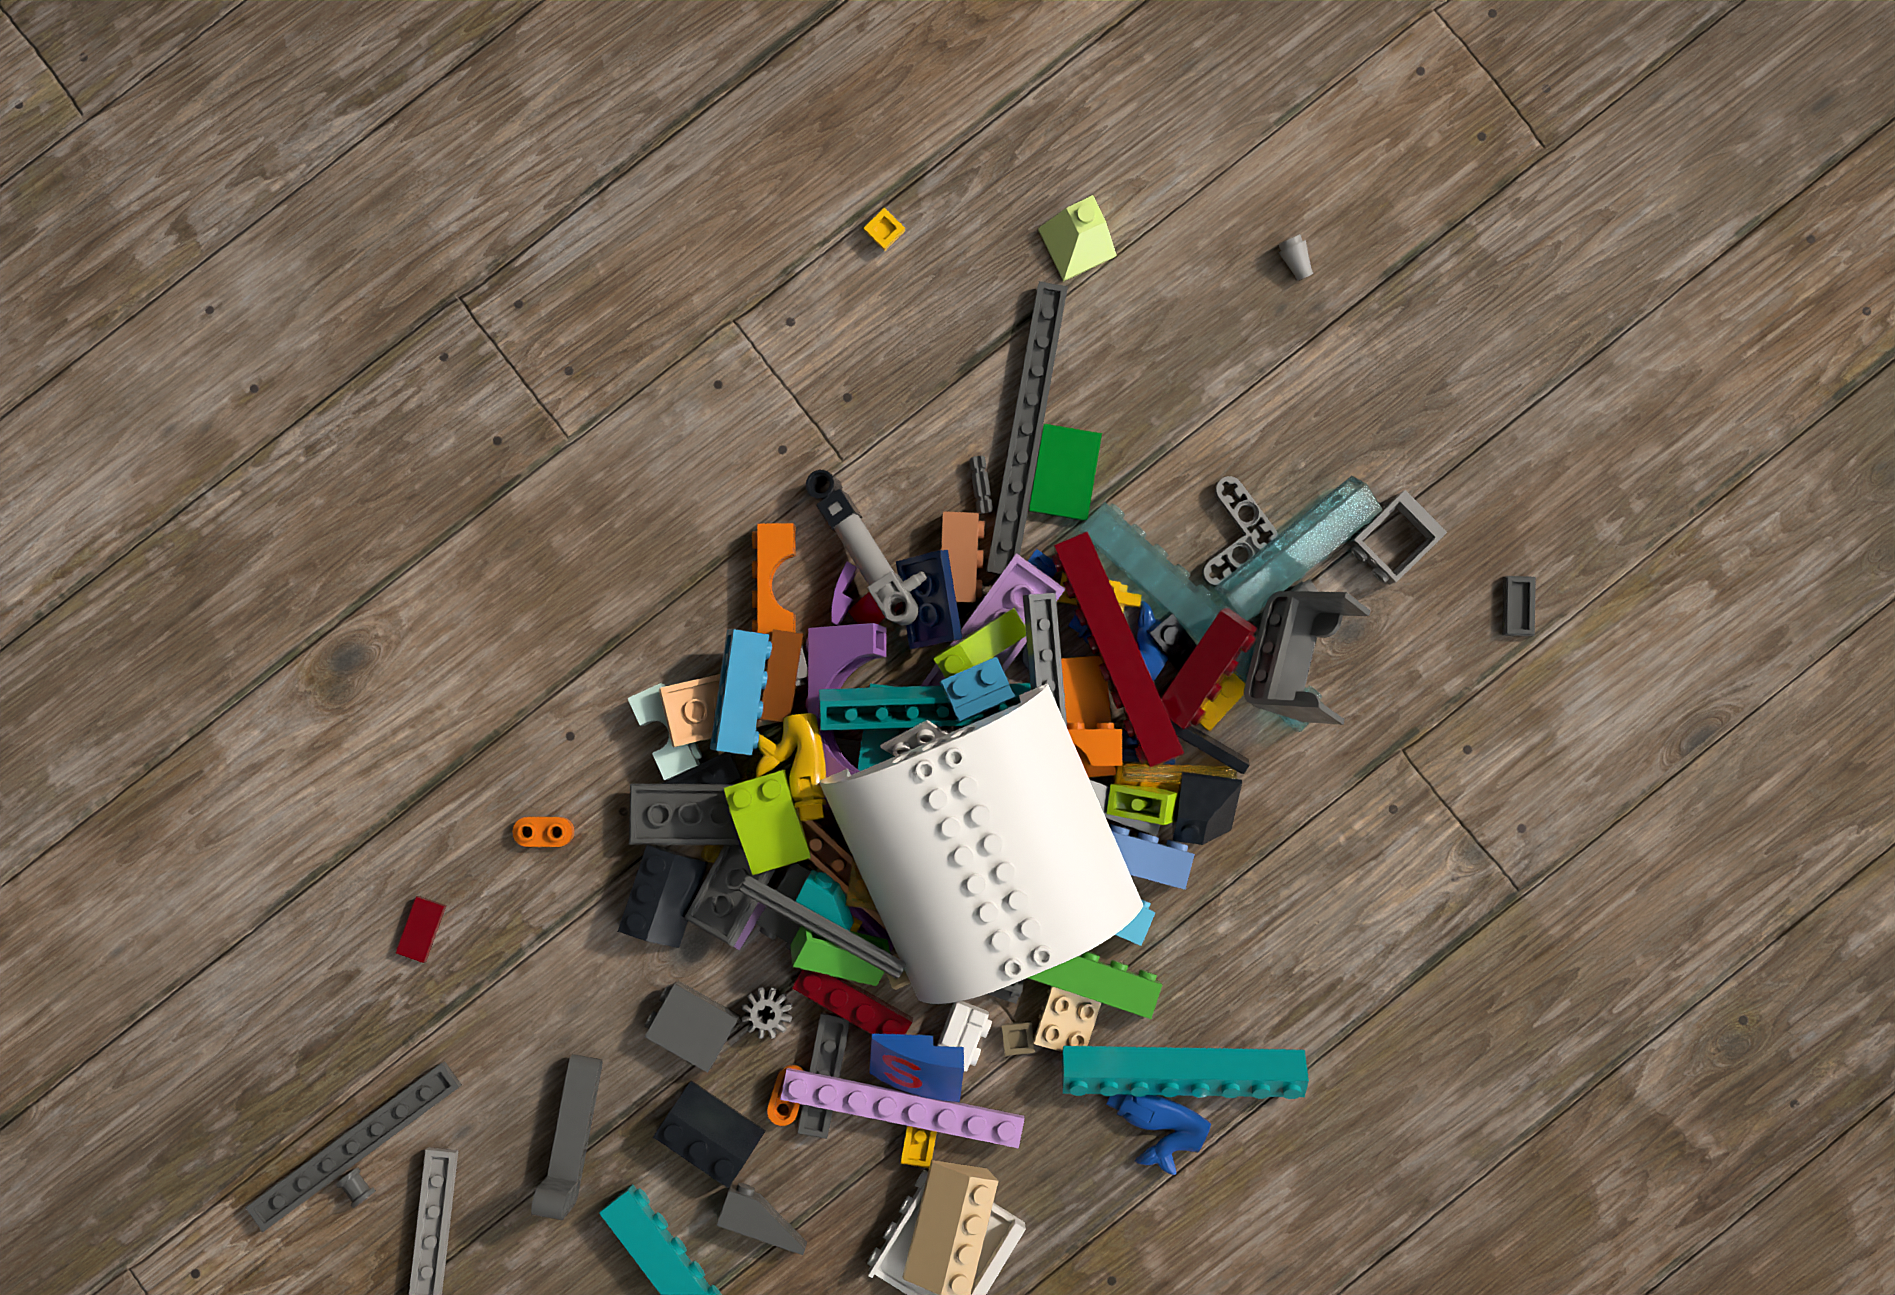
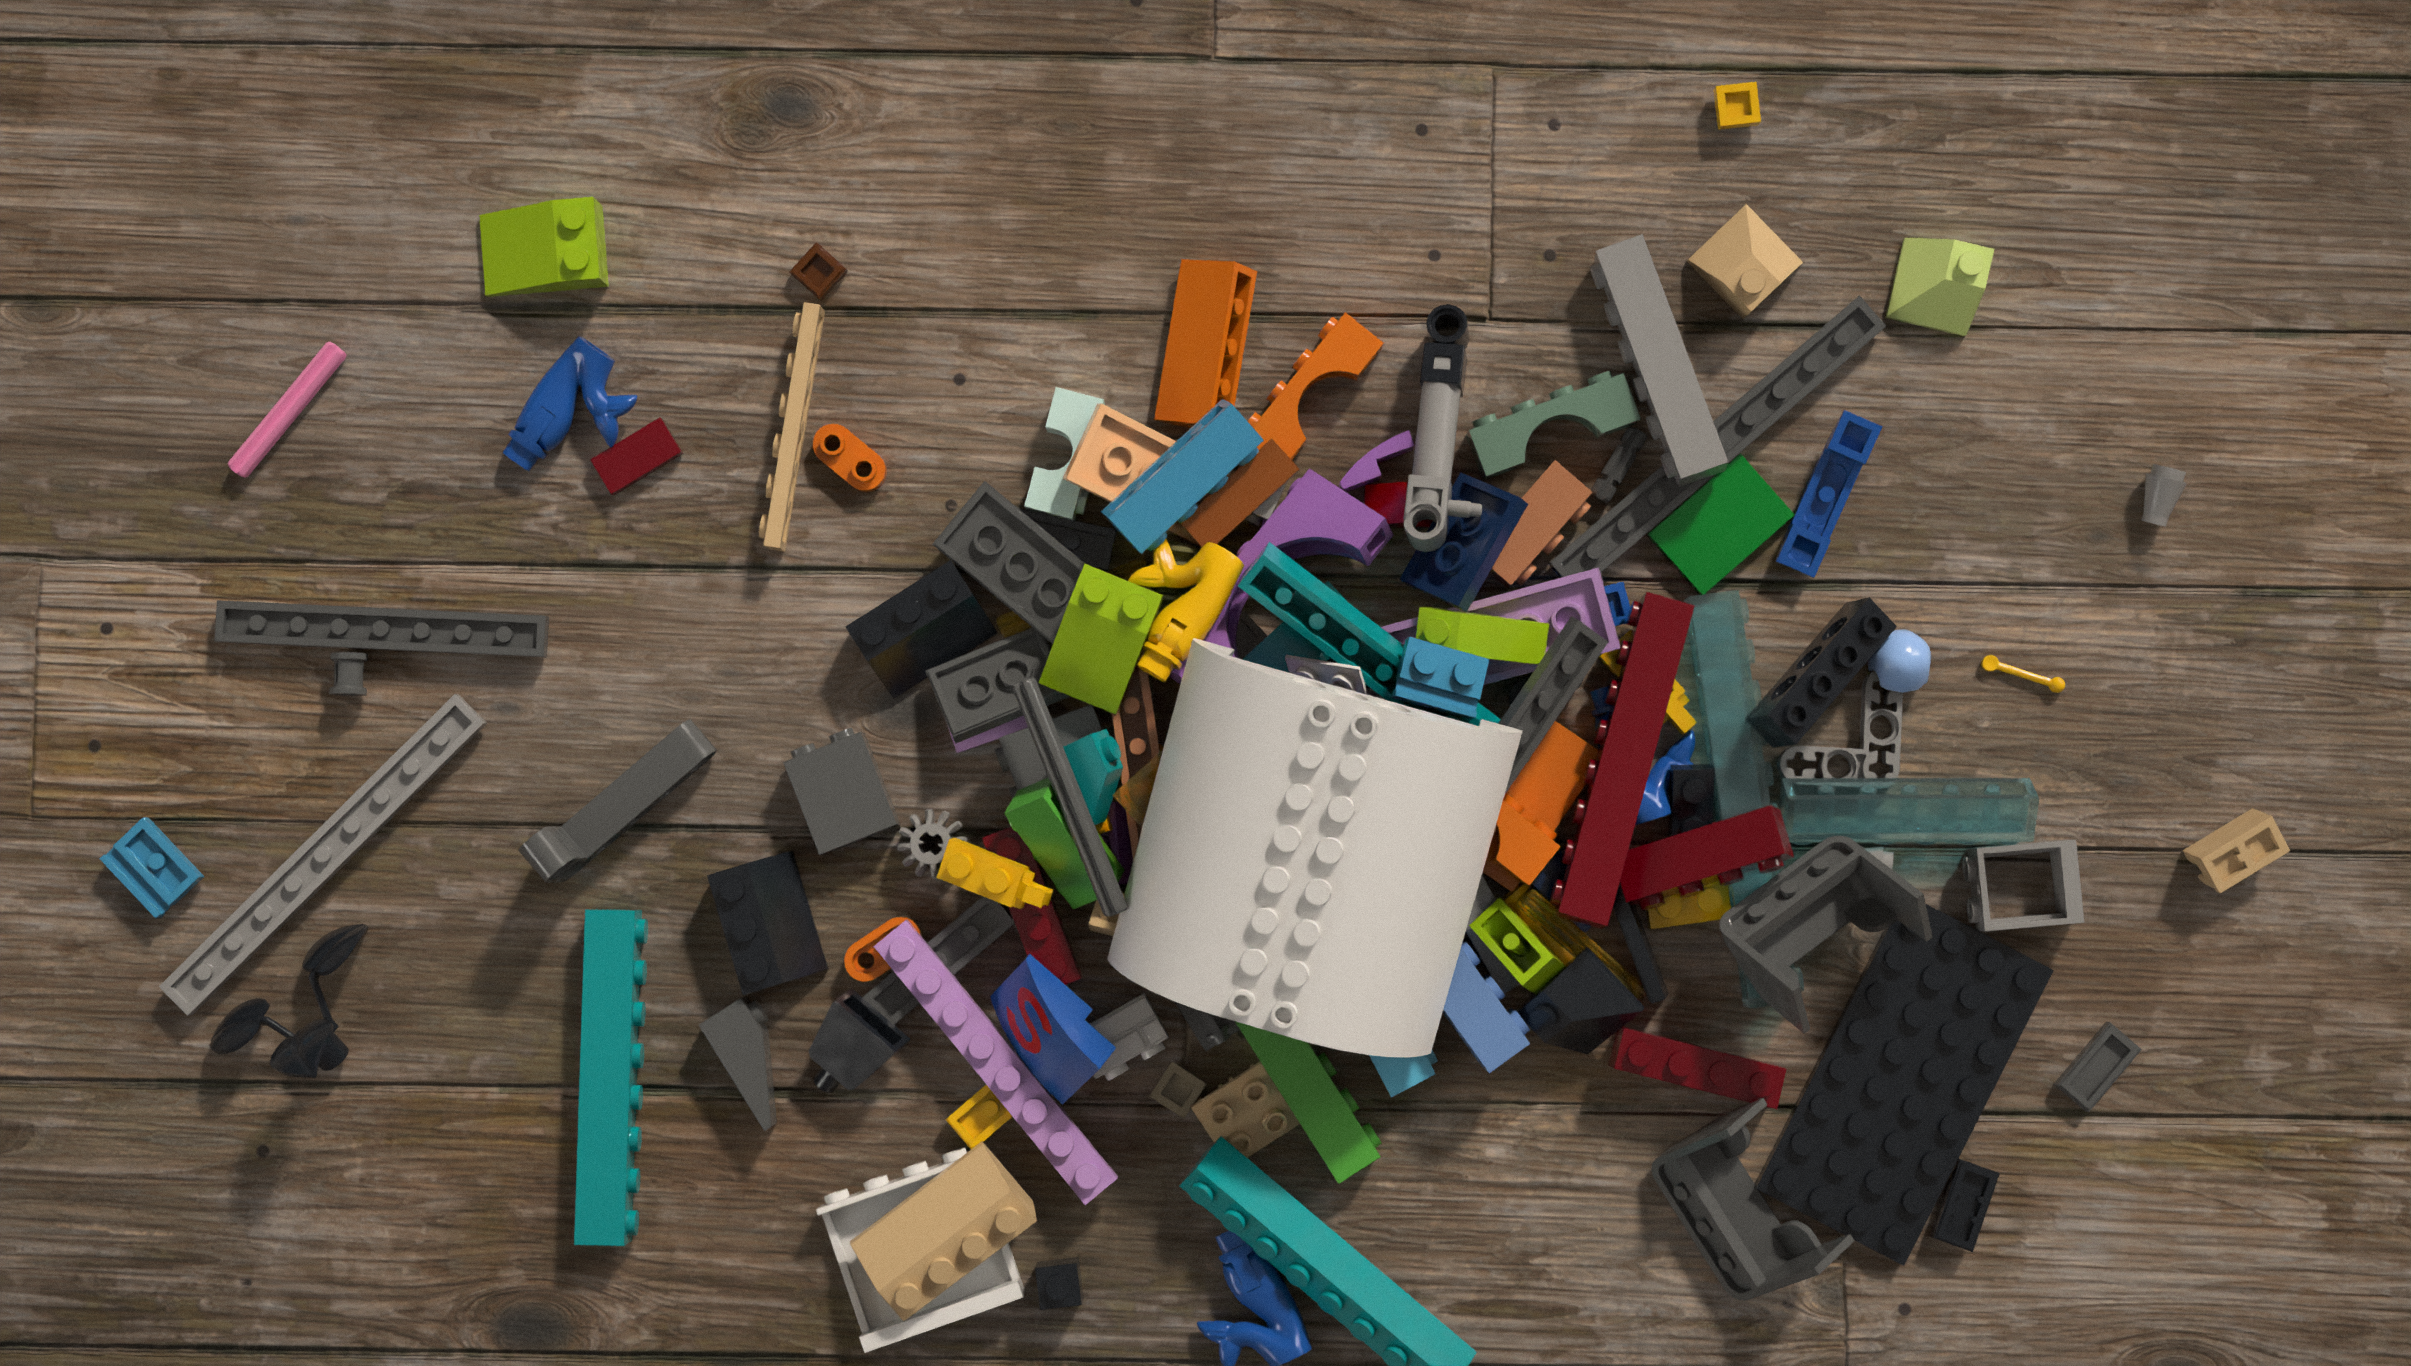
camera: 40 degrees right, 0 degrees up
none -> bright pink axle [228,342,346,478]
none -> lime slope [479,197,609,297]
none -> blue piece [502,336,637,471]
none -> tan plate [759,302,825,552]
none -> reddish brown tile [789,242,848,301]
none -> black torso [809,988,911,1093]
none -> yellow hinge [936,838,1053,909]
none -> black brick [1035,1257,1084,1310]
none -> orange brick [1154,259,1257,428]
none -> sand green arch [1466,371,1641,481]
none -> light grey brick [1590,234,1728,487]
none -> dark red brick [1608,1027,1787,1109]
none -> dark grey windscreen [1652,1098,1854,1301]
none -> tan slope [1687,204,1803,319]
none -> black brick [1745,597,1897,748]
none -> black plate [1754,904,2054,1266]
none -> blue slope [1776,410,1882,578]
none -> light blue hair [1867,629,1931,693]
none -> black plate [1931,1159,2000,1252]
none -> yellow hinge [1981,655,2065,693]
none -> tan hinge [2183,808,2290,894]

